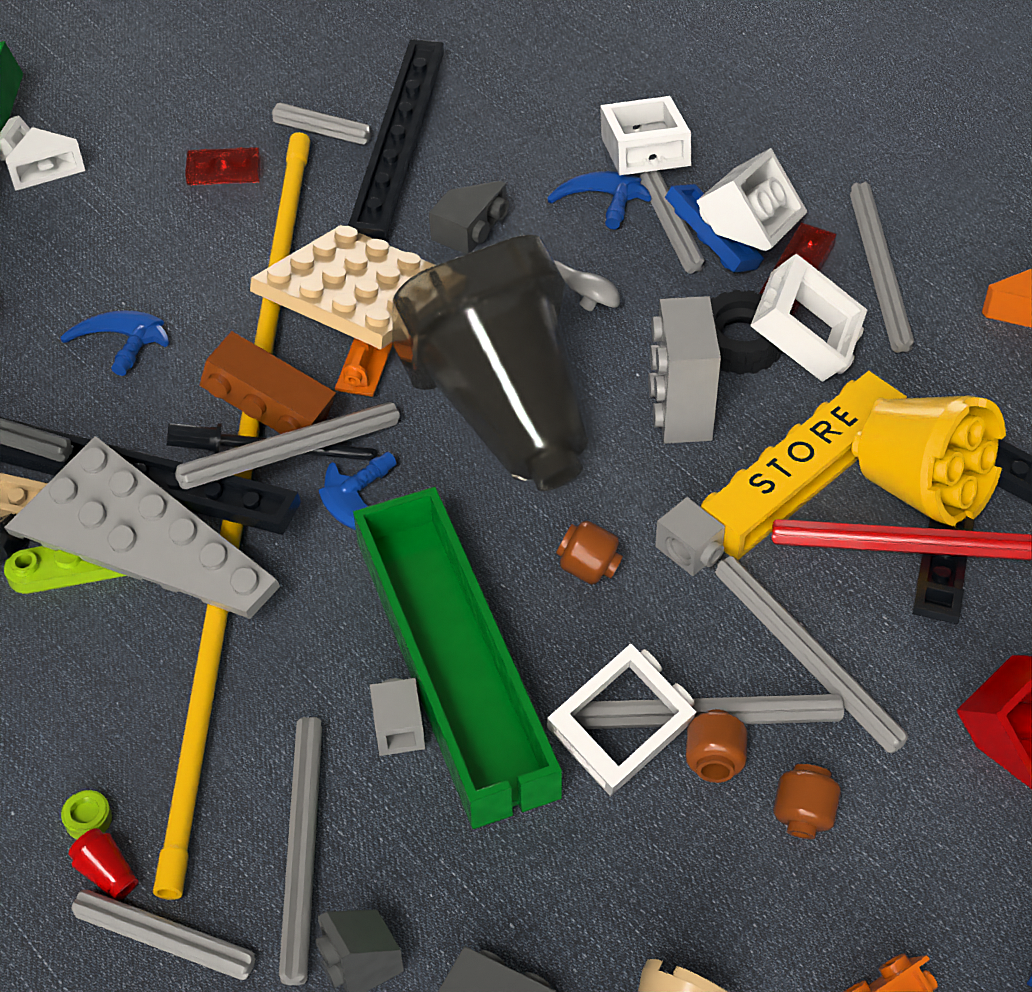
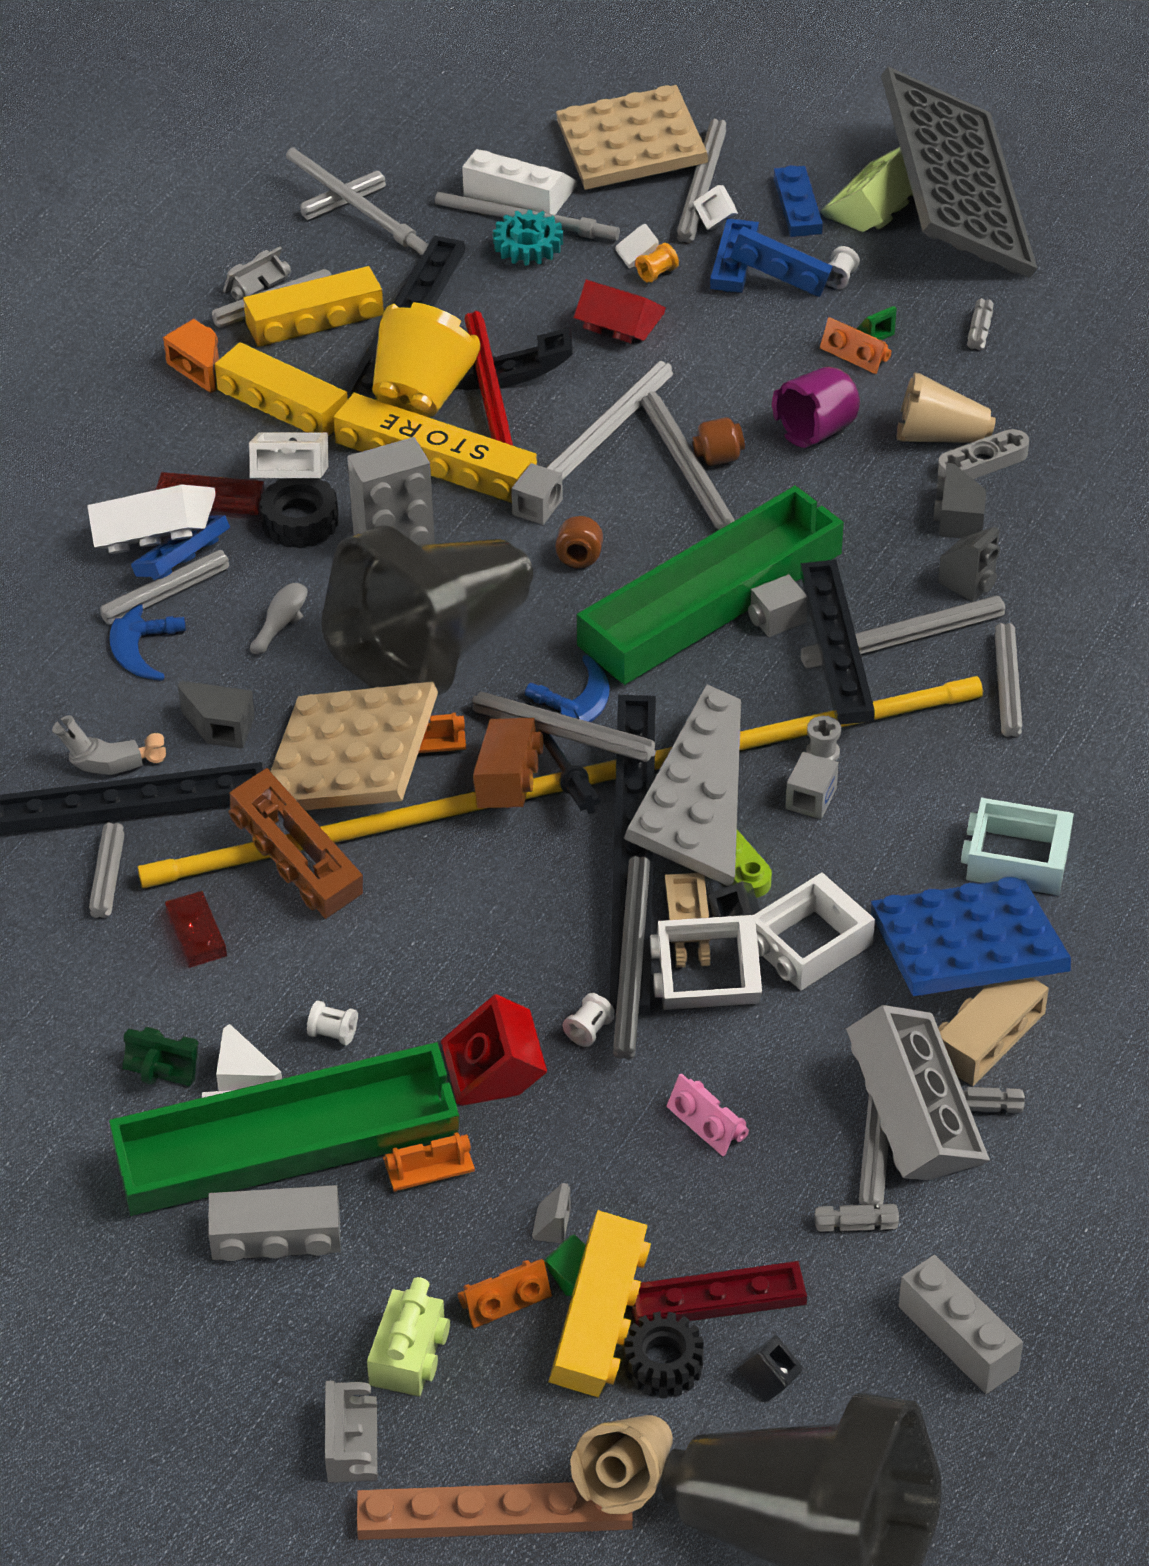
camera: 110 degrees left, 5 degrees down
blue piece [60,311,169,376] -> none
lime tile [61,790,112,839] -> none
red cone [68,828,139,901] -> none
white window [547,644,696,797] -> none
white window [600,96,691,175] -> none
dark orange head [773,764,841,839] -> none
light grey axle [850,182,914,354] -> none
none -> light grey arm [52,715,166,775]
none -> dark green hips [122,1027,199,1086]
none -> yellow brick [214,342,348,436]
none -> dark orange brick [228,768,363,919]
none -> white bush [307,1001,358,1045]
none -> magenta cylinder [772,367,860,448]
none -> light grey brick [785,752,839,819]
none -> black plate [800,560,875,725]
none -> light grey bush [806,716,841,761]

